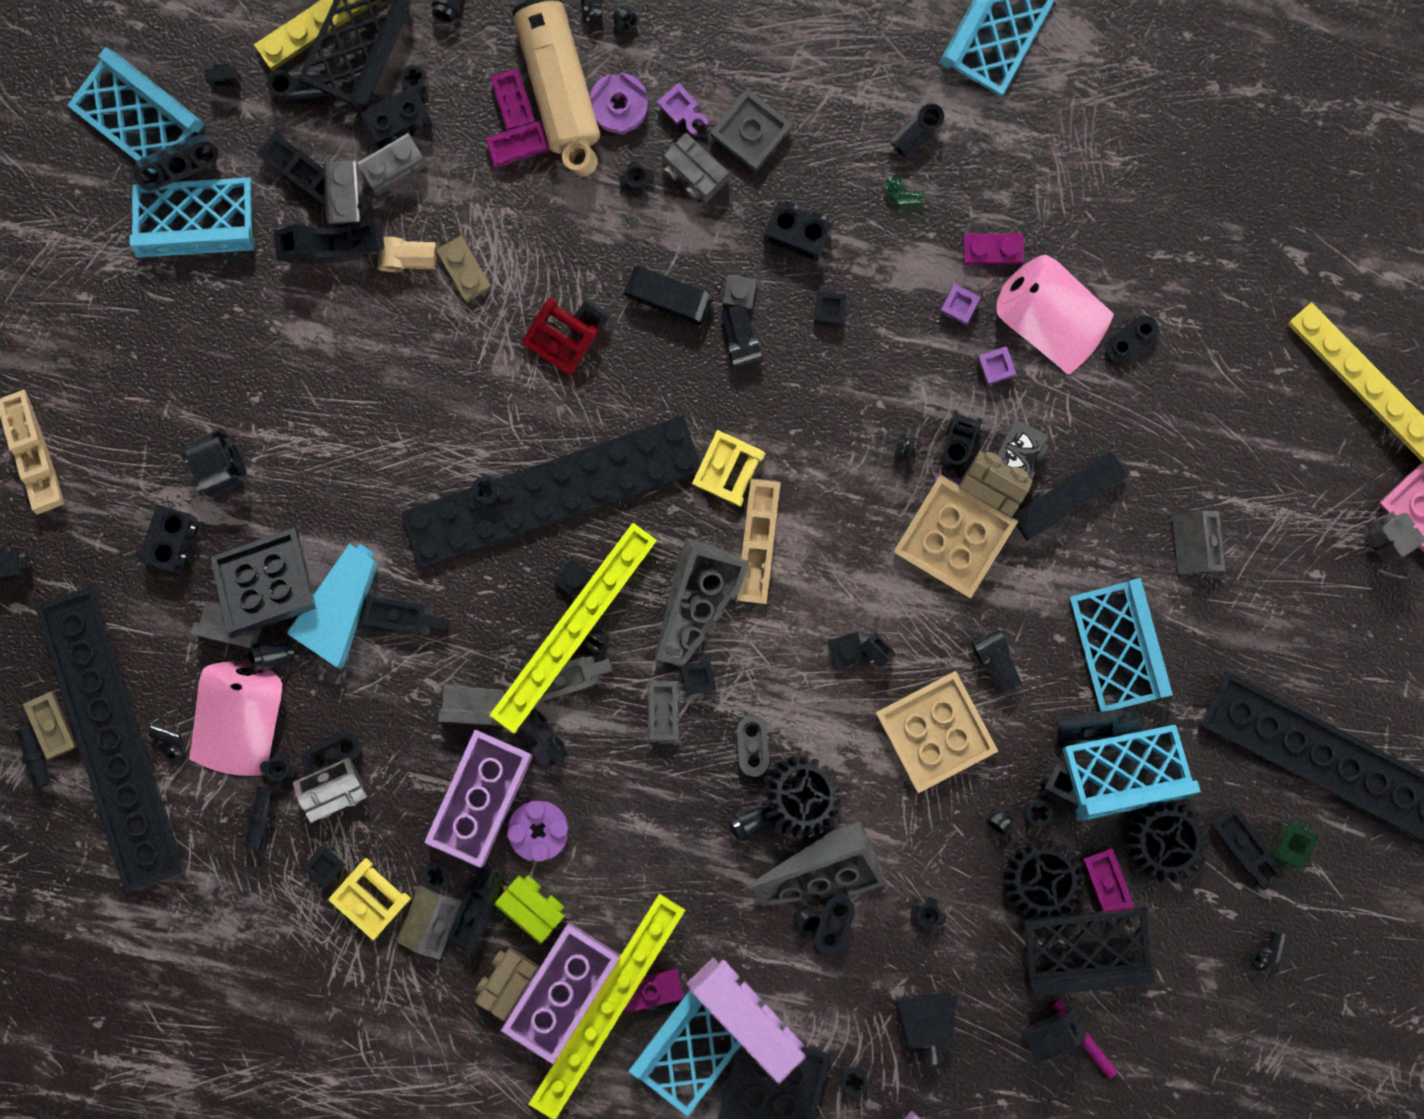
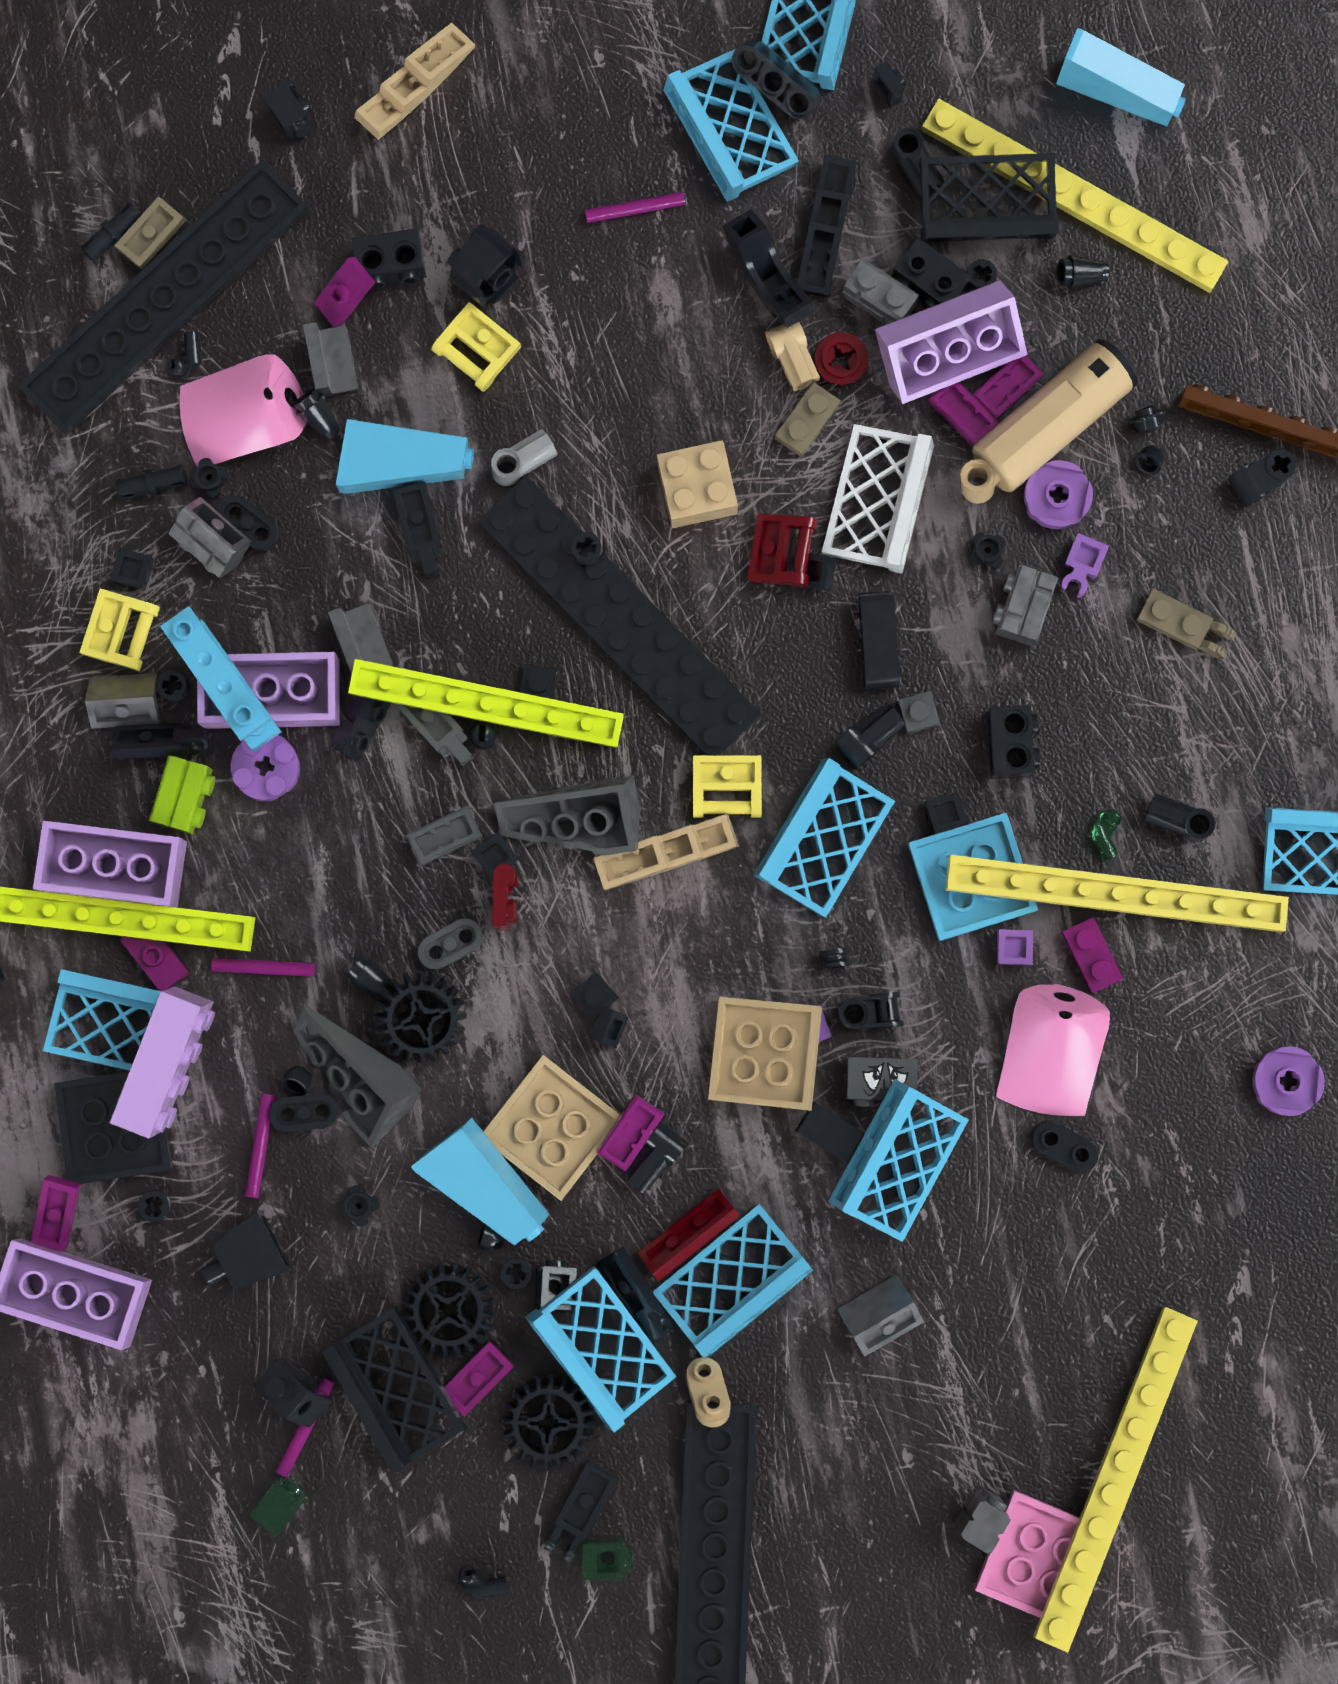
camera: 70 degrees right, 0 degrees up
black plate [210,527,316,638] -> none
flat silver brick [323,161,360,224] -> none
dark tan brick [474,948,540,1021] -> none
dark grey plate [710,88,793,172] -> none
dark tan brick [959,451,1032,518] -> none
medium lavender plate [977,346,1016,385] -> none
none -> medium azure fence [160,606,282,752]
none -> magenta bar [211,958,316,977]
none -> magenta bar [245,1093,275,1198]
none -> clear green brick [249,1477,307,1537]
none -> magenta plate [314,257,375,328]
none -> medium azure slope [411,1117,549,1245]
none -> light yellow plate [431,302,521,392]
none -> light grey piece [491,429,558,487]
none -> dark red plate [492,863,519,931]
none -> magenta bar [585,191,685,223]
none -> magenta plate [596,1094,665,1172]
none -> dark red plate [638,1188,740,1281]
none -> tan brick [657,440,738,529]
none -> tan plate [686,1357,731,1427]
none -> medium azure fence [753,758,895,918]
none -> dark red gear [814,332,868,387]
none -> white fence [822,424,934,574]
none -> medium azure fence [828,1079,969,1242]
none -> lavender brick [875,280,1028,404]
none -> medium azure plate [908,813,1038,941]
none -> light yellow plate [945,855,1289,932]
none -> dark tan hinge [1136,588,1237,659]
none -> medium lavender plate [1252,1047,1325,1116]

